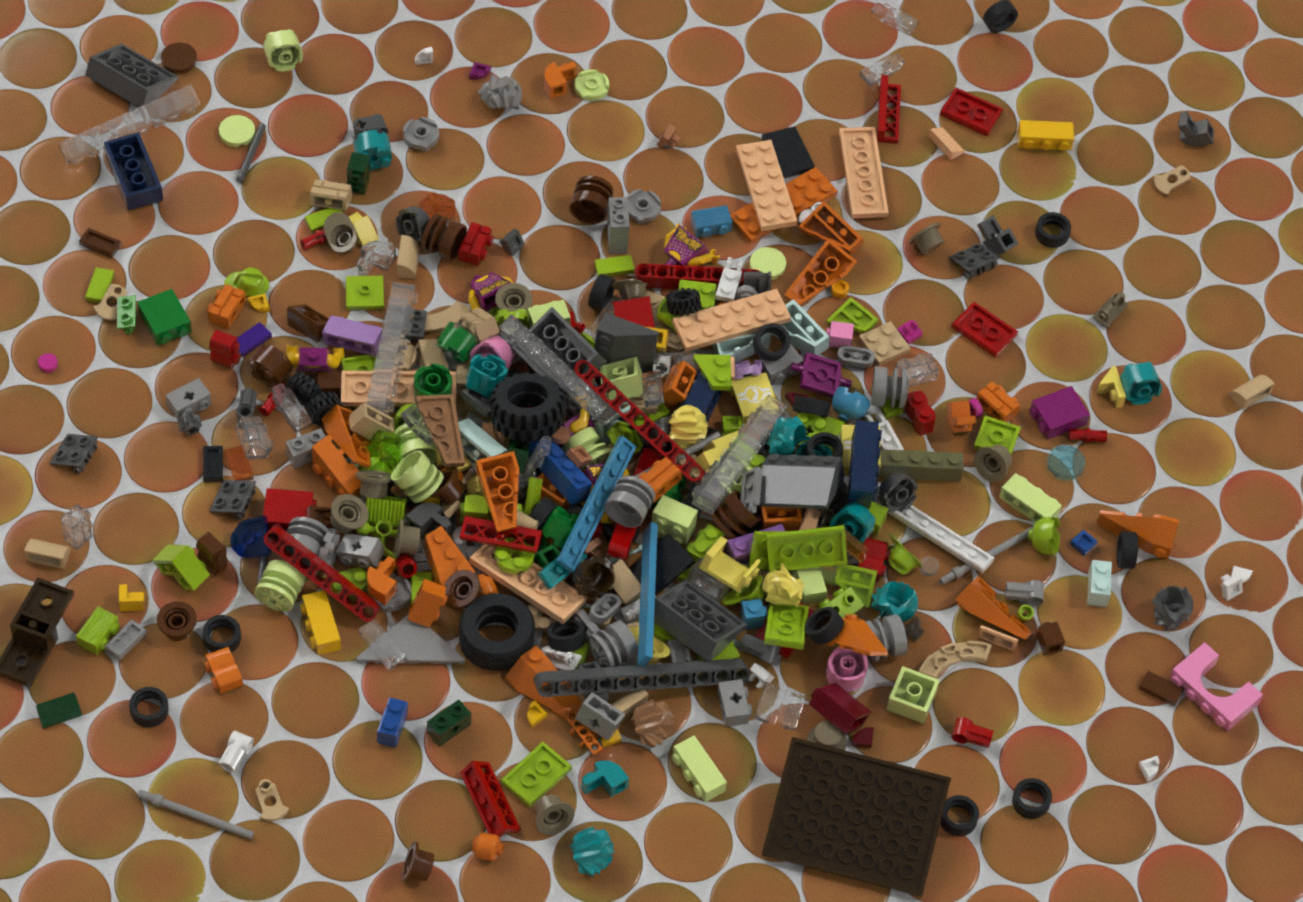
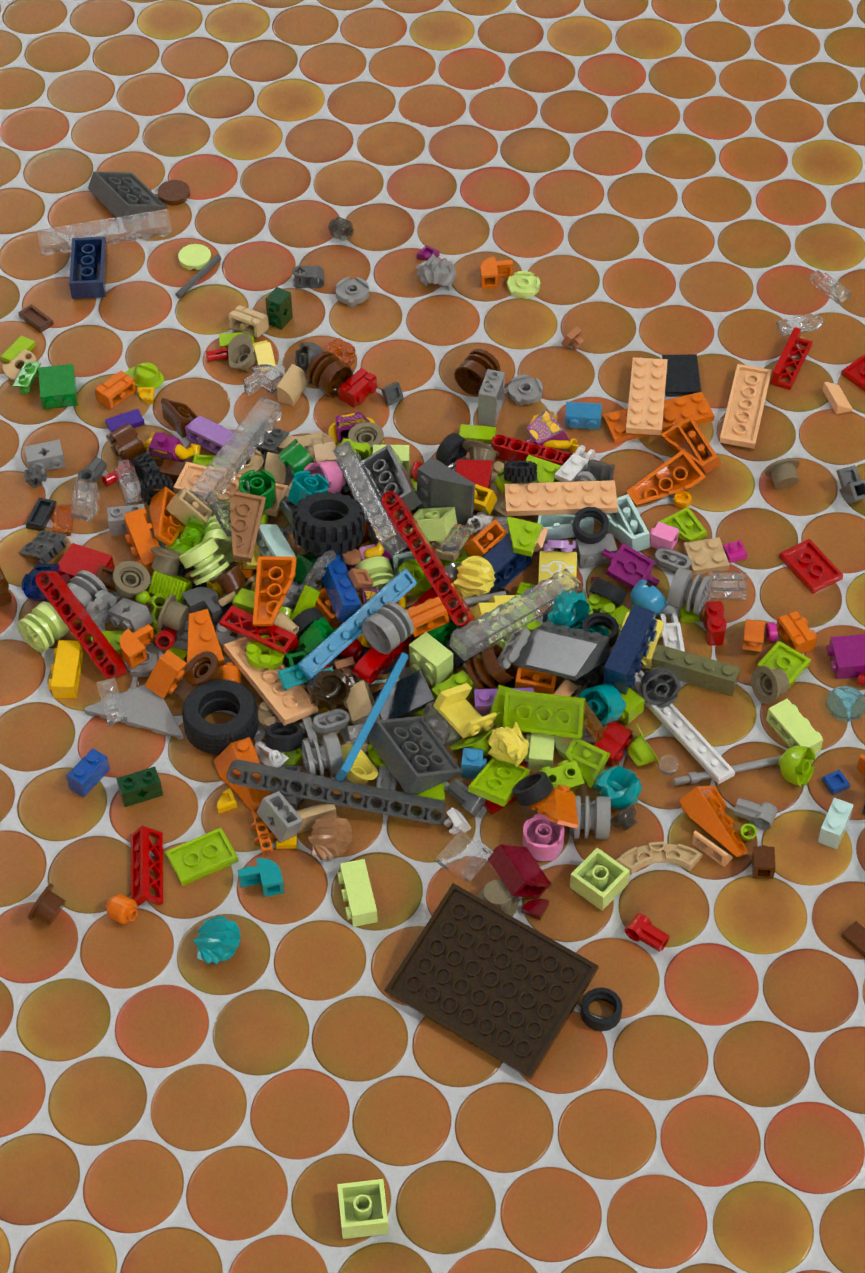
camera: 25 degrees right, 5 degrees down
red brick [209,330,241,369] -> none
yellowish green brick [263,29,303,72] -> none
lime plate [346,276,384,310] -> none
teal brick [353,130,392,172] -> none
white tile [415,47,433,65] -> none
dark tan piece [534,794,574,835] -> none
light grey brick [717,679,752,727] -> none
yellowish green tile [749,247,786,280] -> none
dark grey hinge [949,243,1000,279] -> none
black tyre [1012,778,1052,819] -> none
white tile [1139,756,1159,782] -> none
none -> clear smoke head [328,217,354,241]

